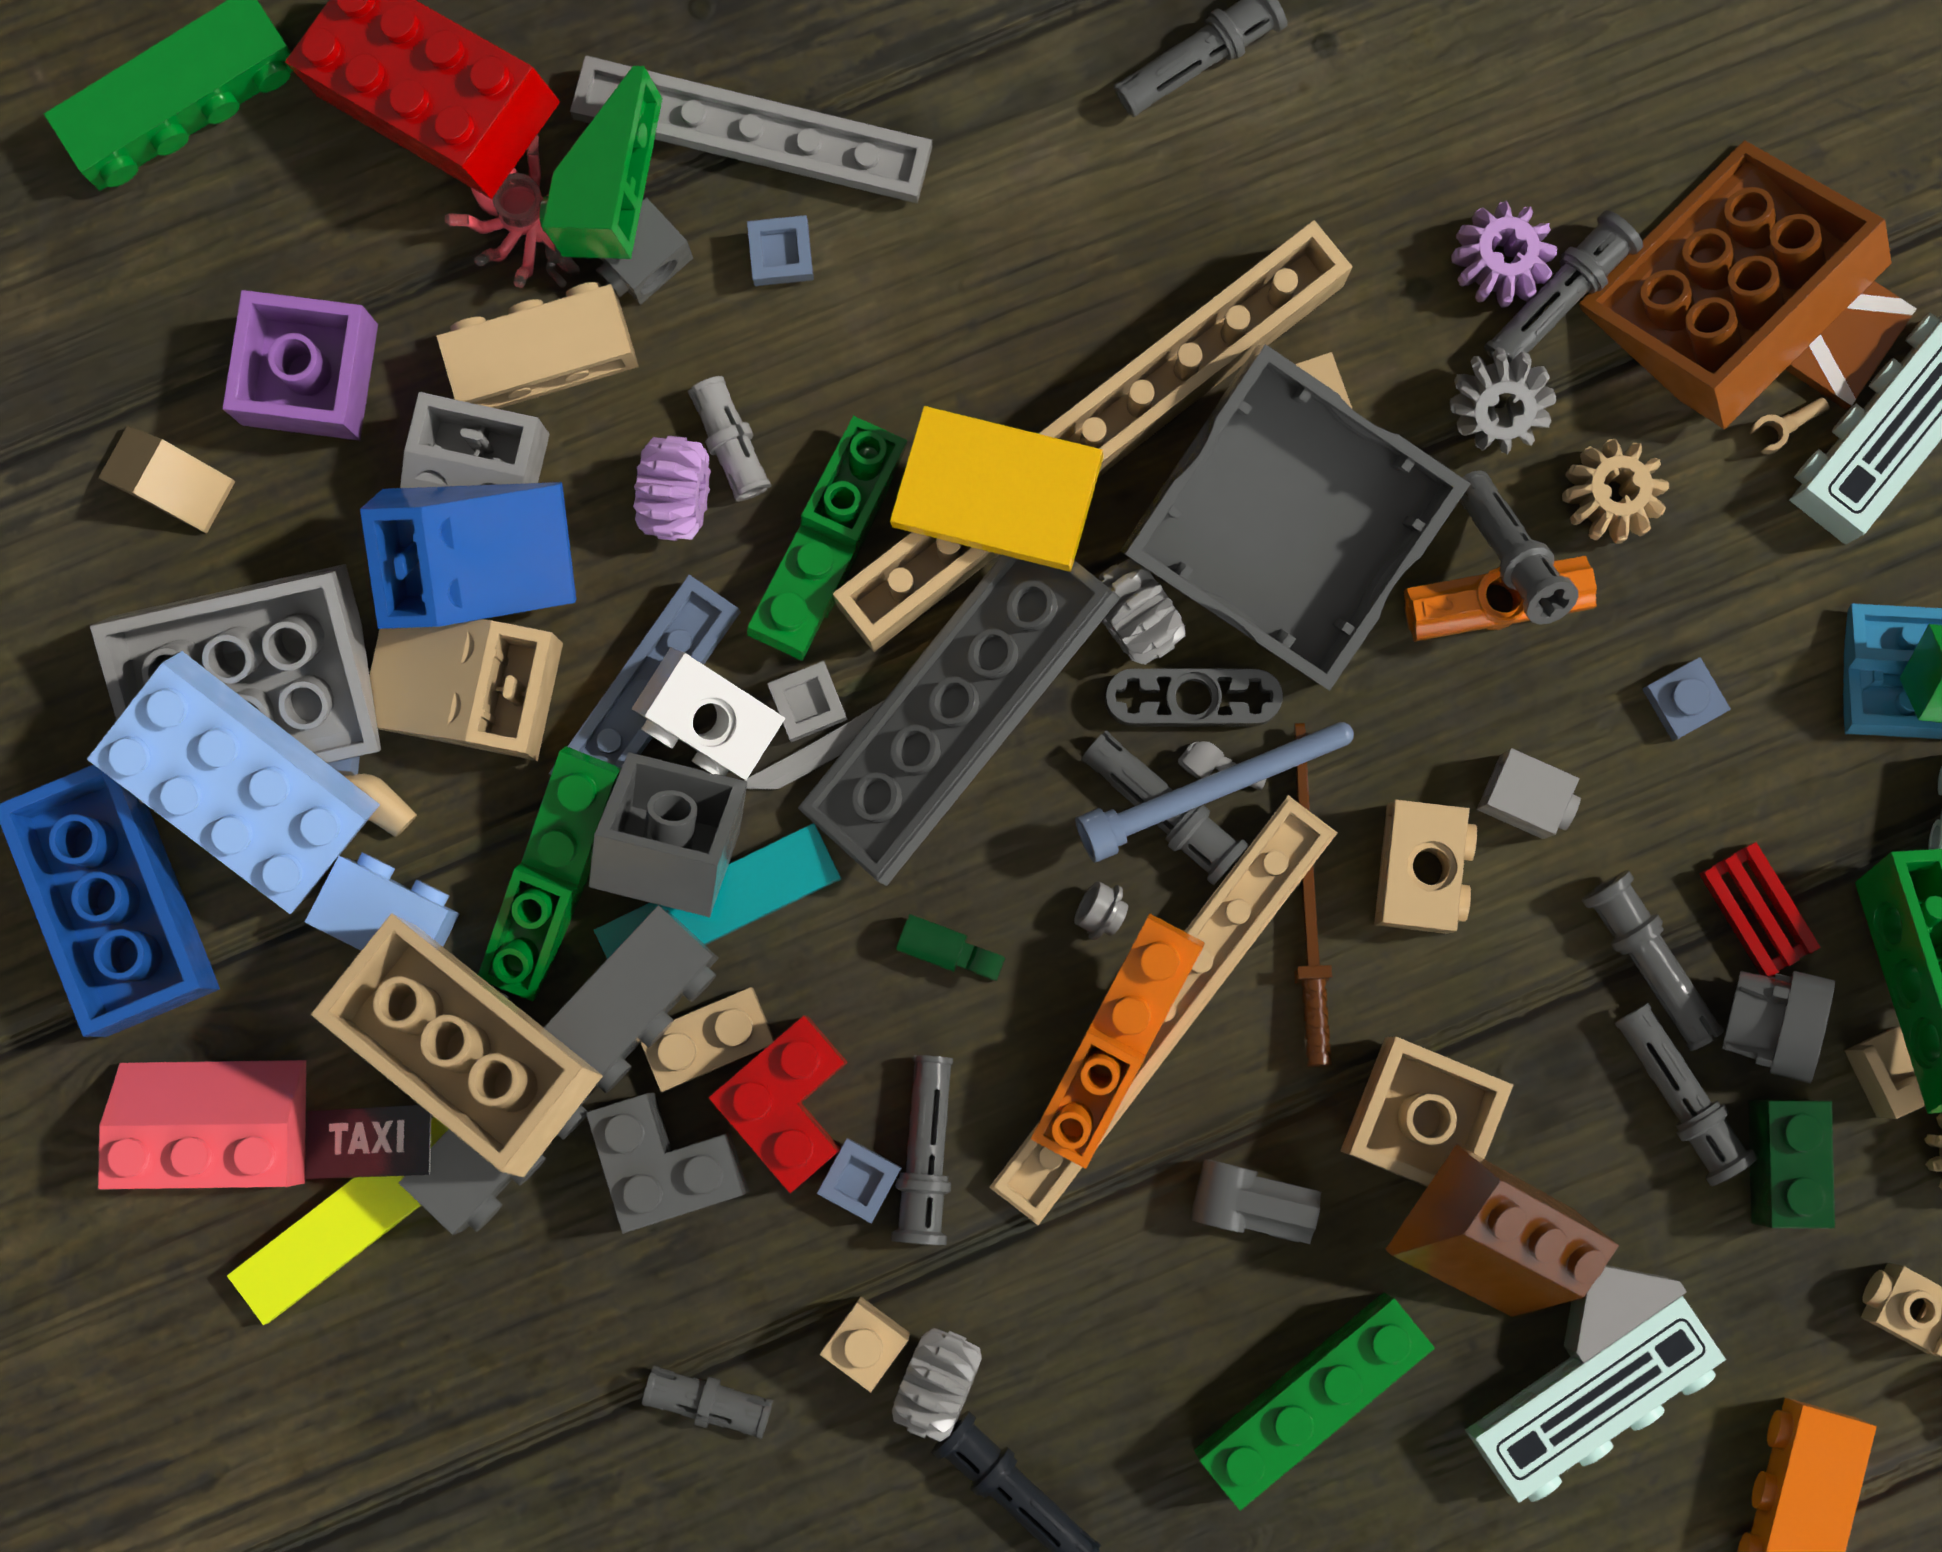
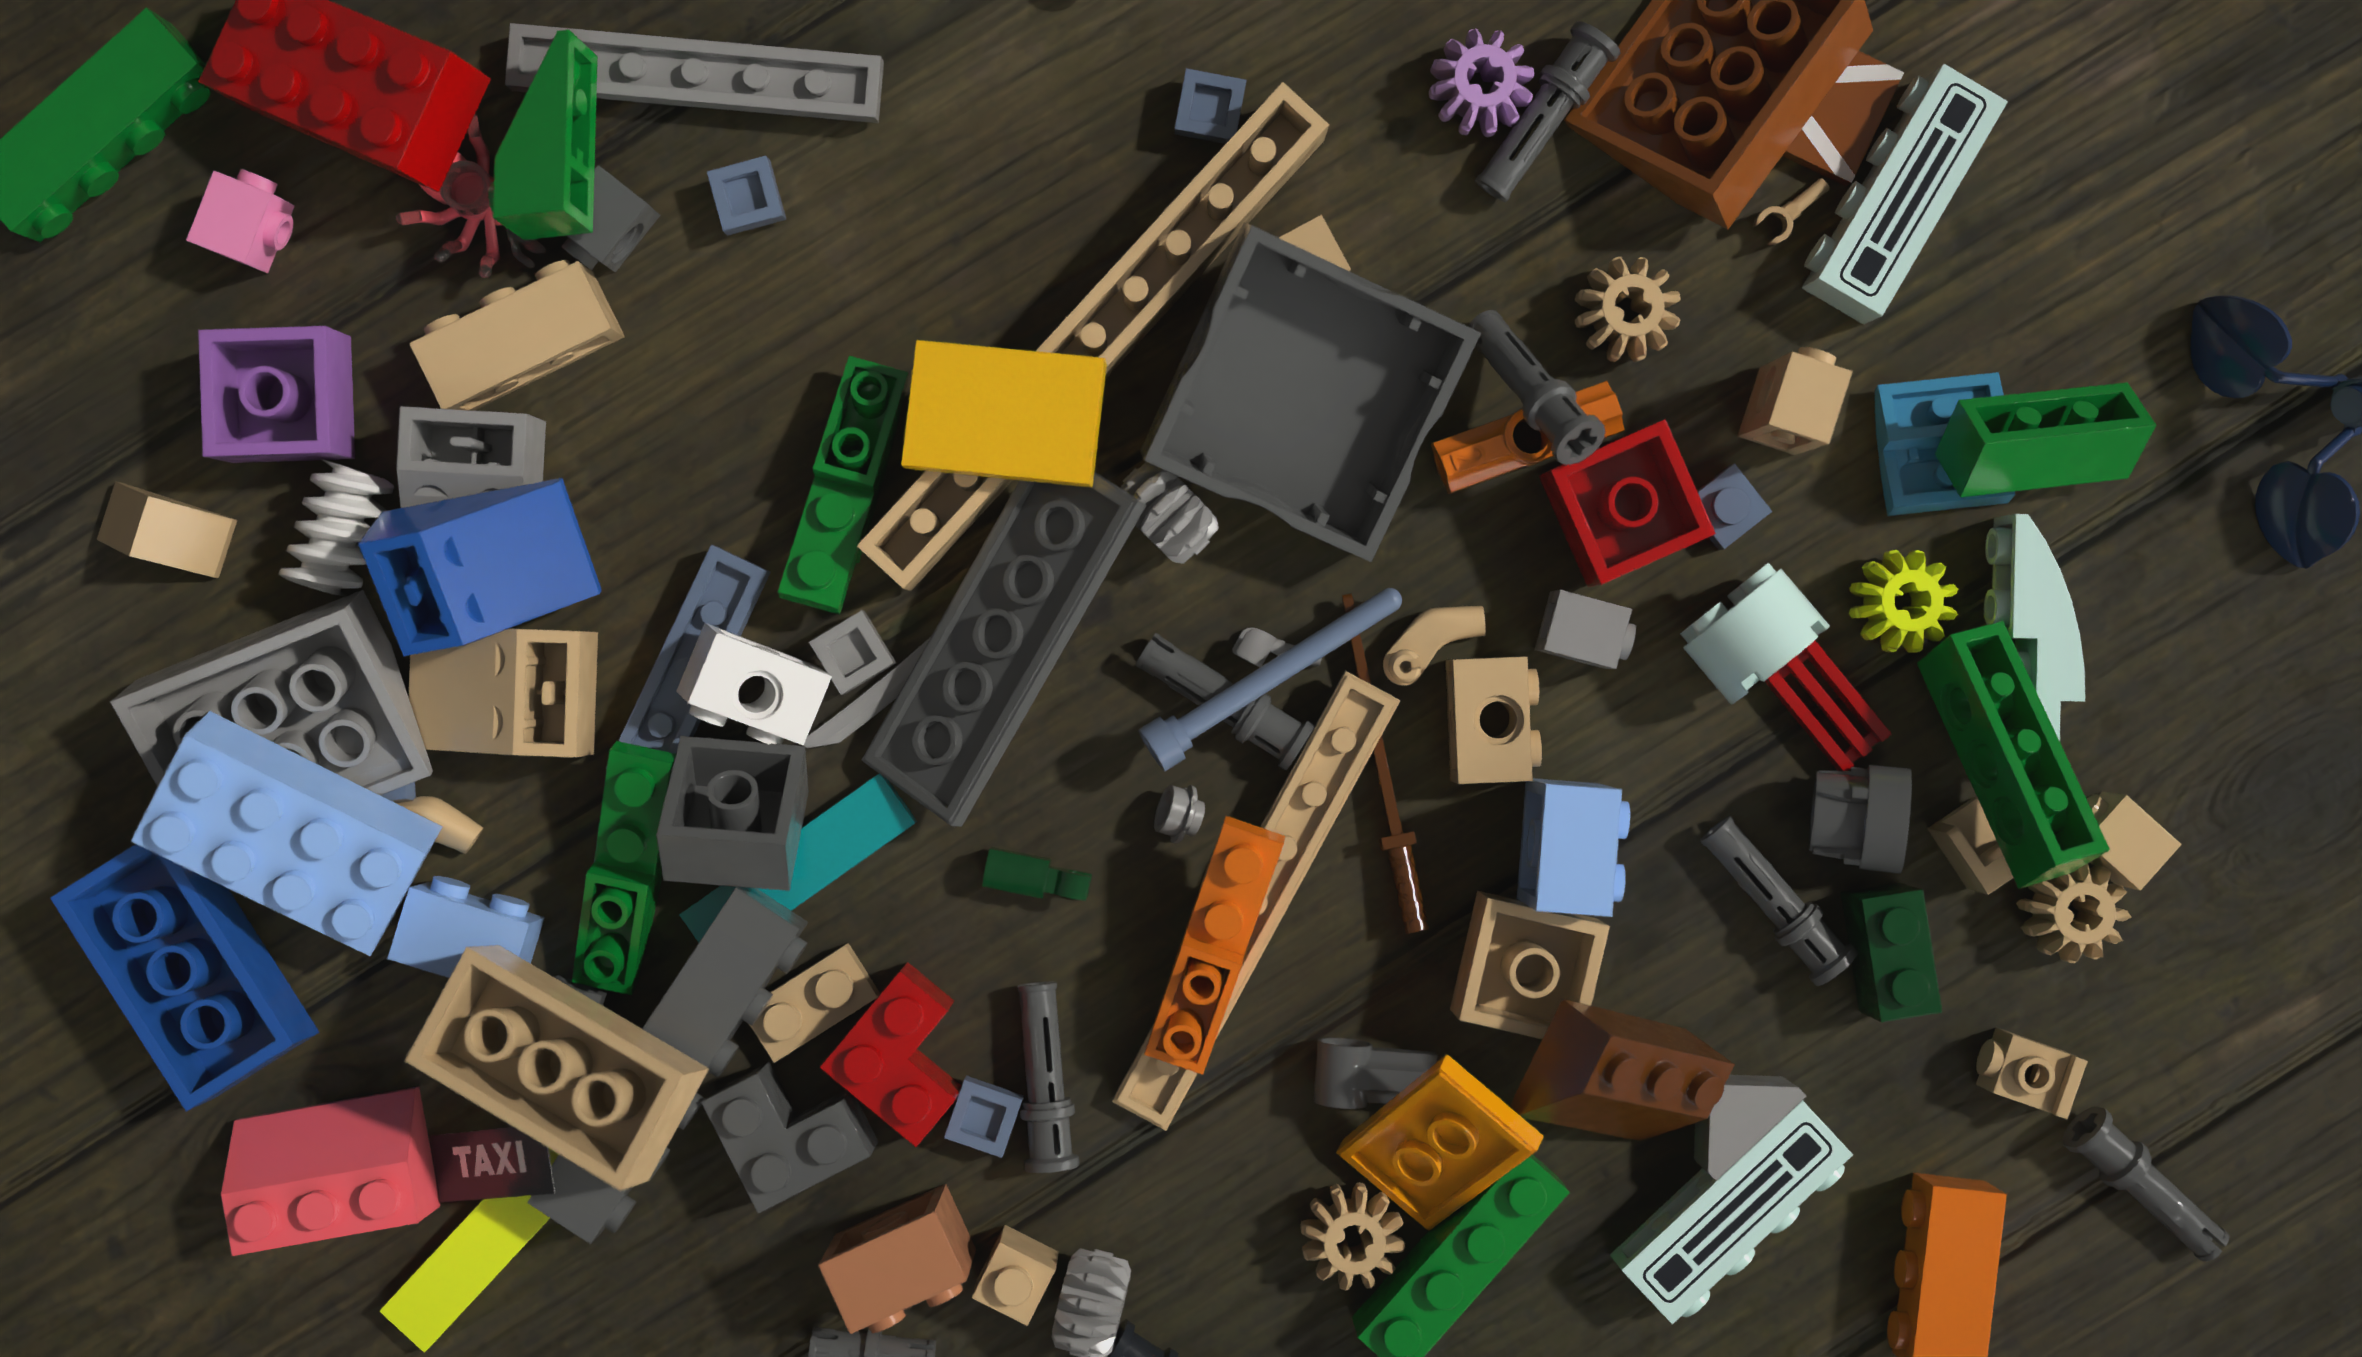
camera: 15 degrees left, 5 degrees up
lavender gear [633,436,711,541] -> none
light grey pin [688,376,771,501] -> none
dark grey beam [1105,669,1283,727] -> none
light grey gear [1450,347,1556,455] -> none
dark grey pin [1582,870,1724,1051] -> none
none -> bright pink brick [186,169,295,274]
none -> white piece [279,459,394,597]
none -> nougat brick [818,1184,976,1334]
none -> sand blue plate [1174,68,1247,144]
none -> tan gear [1300,1182,1405,1291]
none -> light orange tile [1336,1054,1544,1231]
none -> tan arm [1383,606,1486,686]
none -> light blue brick [1517,778,1630,917]
none -> red brick [1539,419,1716,587]
none -> light aqua brick [1681,563,1830,705]
none -> tan brick [1738,347,1853,455]
none -> neon yellow gear [1848,550,1958,653]

